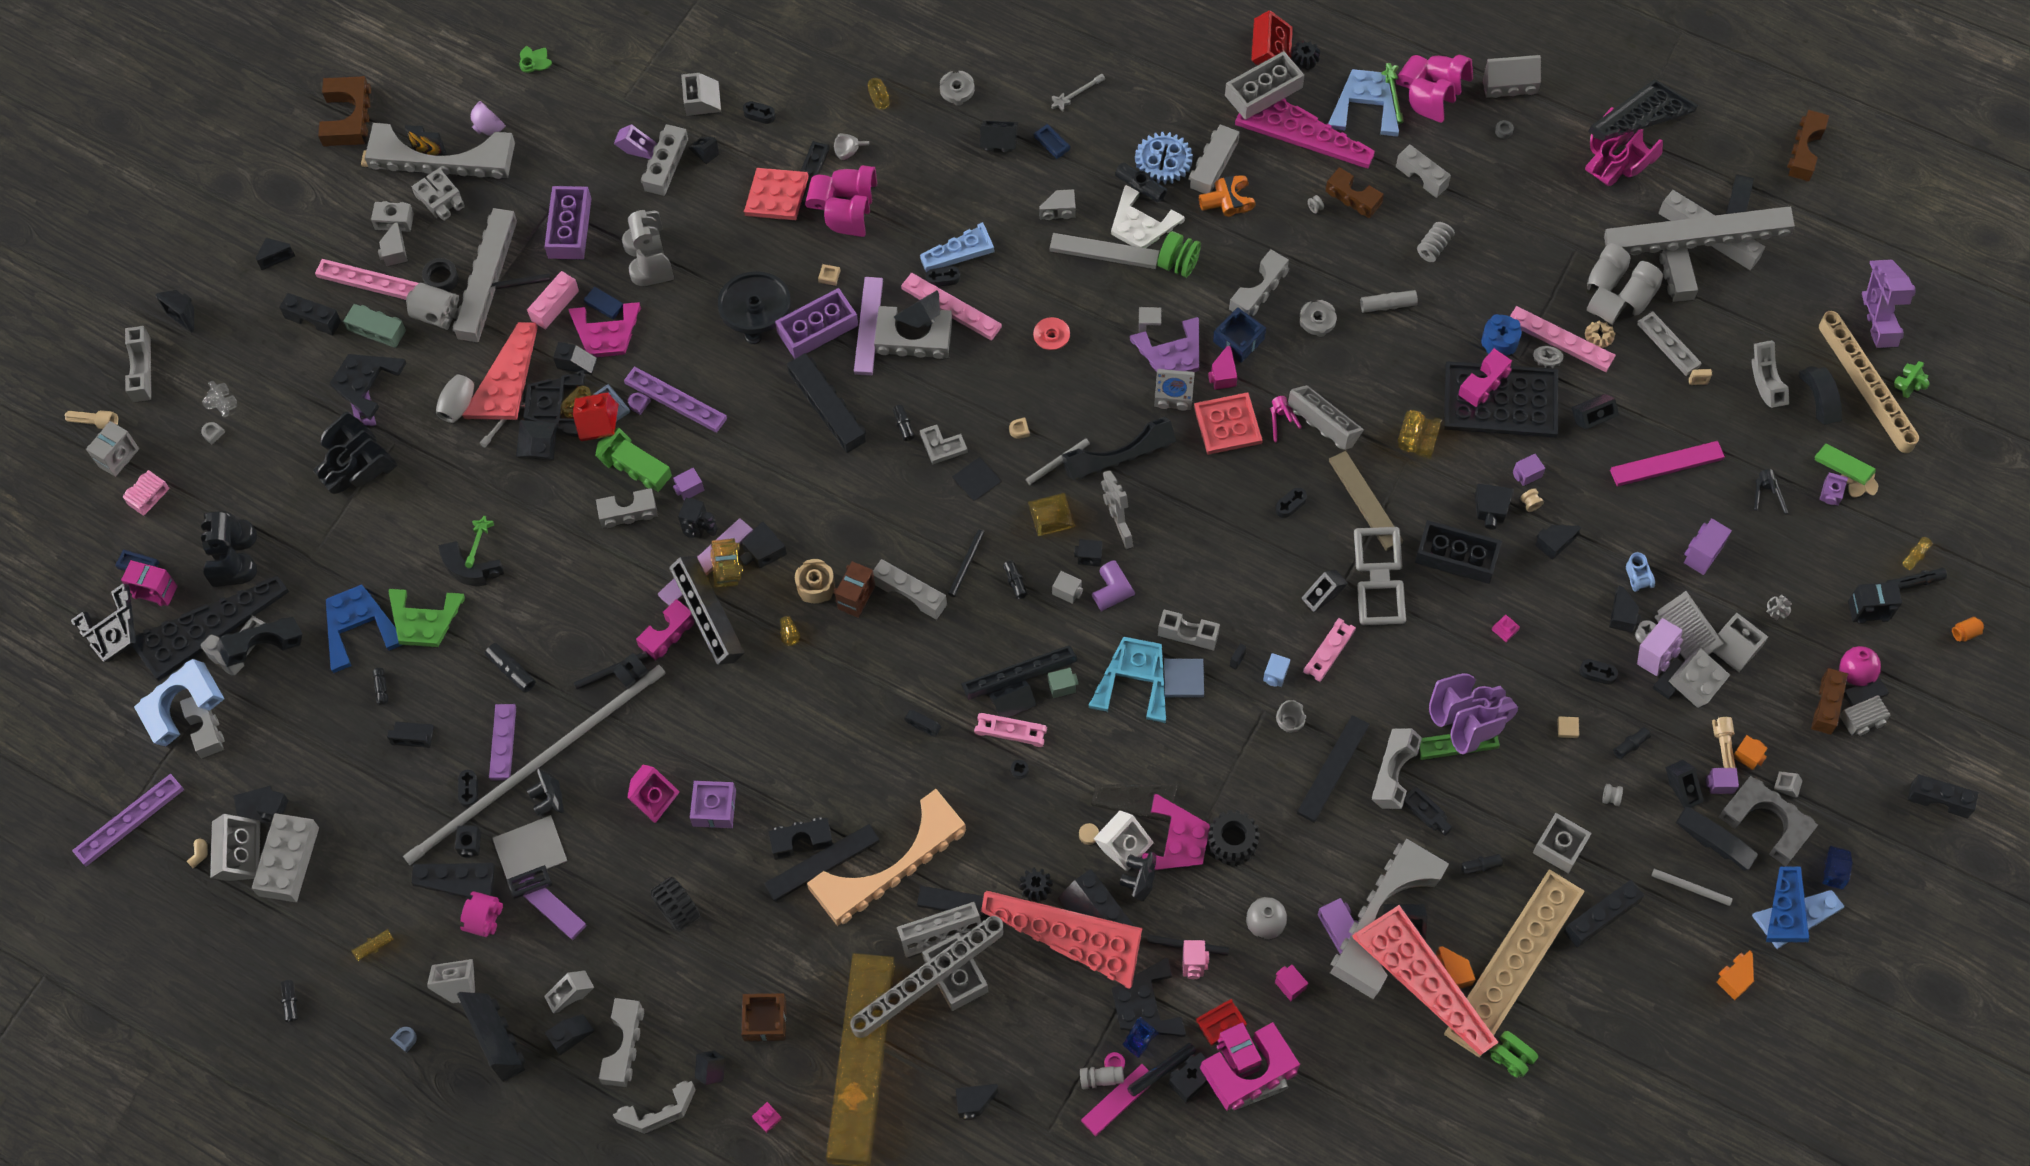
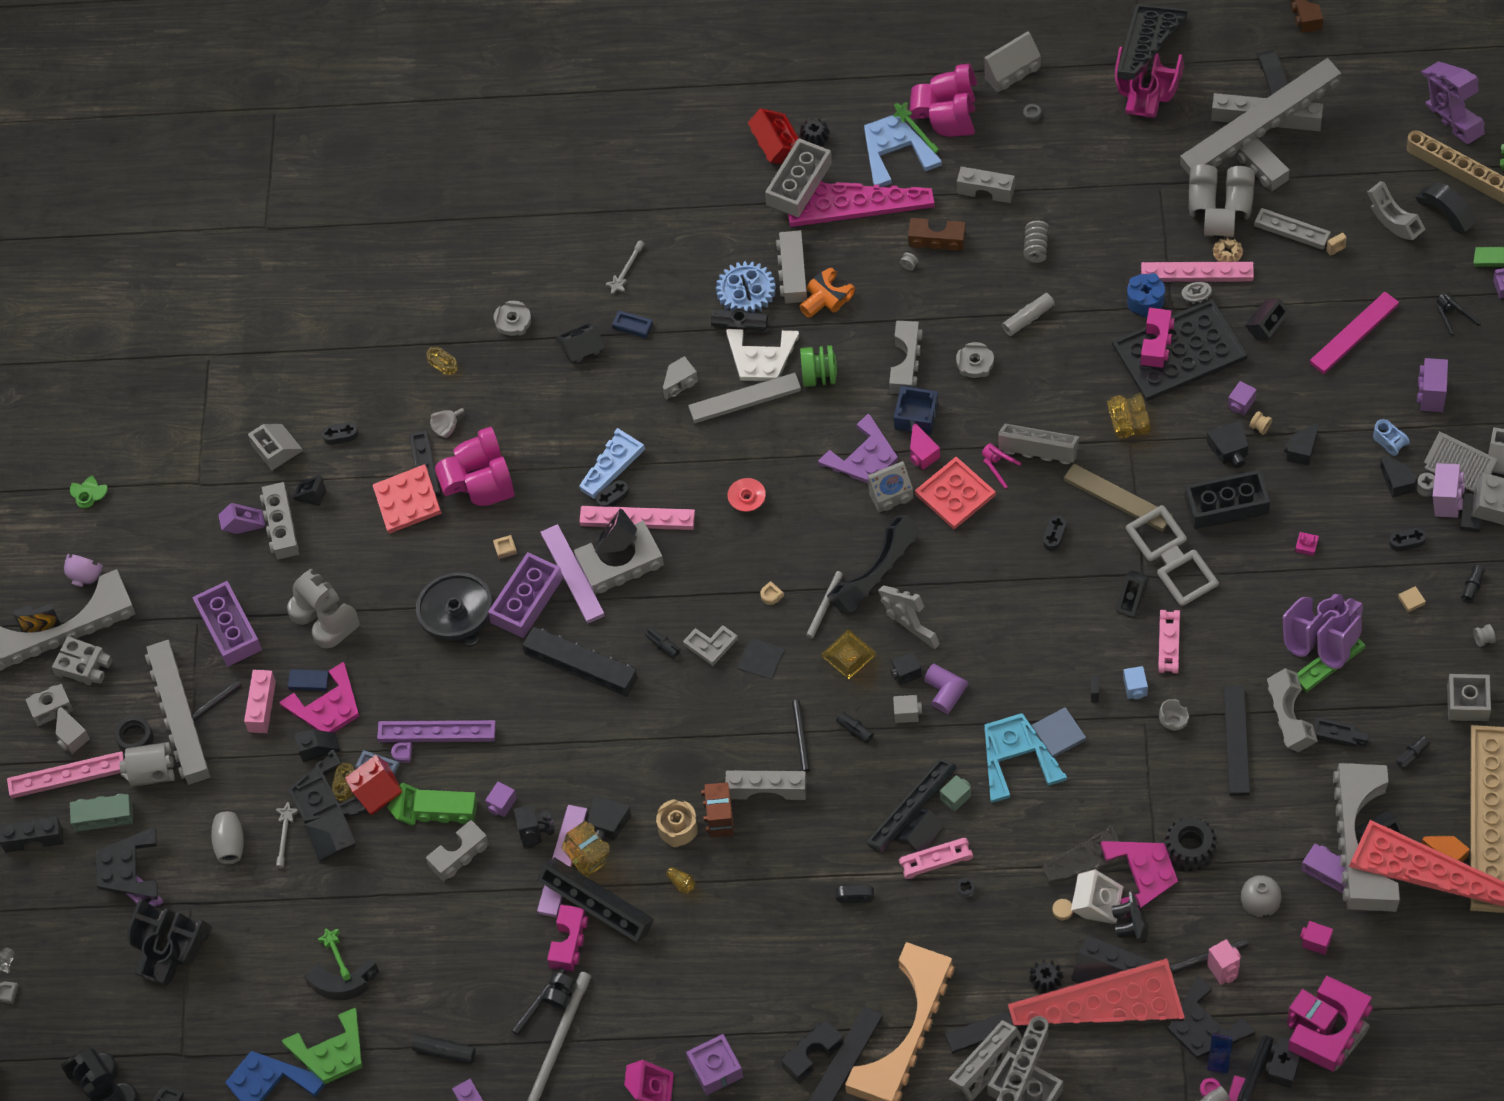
camera: 25 degrees left, 5 degrees down
coral wing [462,322,538,420] -> none
light grey panel [1139,307,1161,333] -> none
light grey arch [1158,609,1220,651] -> none
red plate [1196,999,1247,1046] -> none

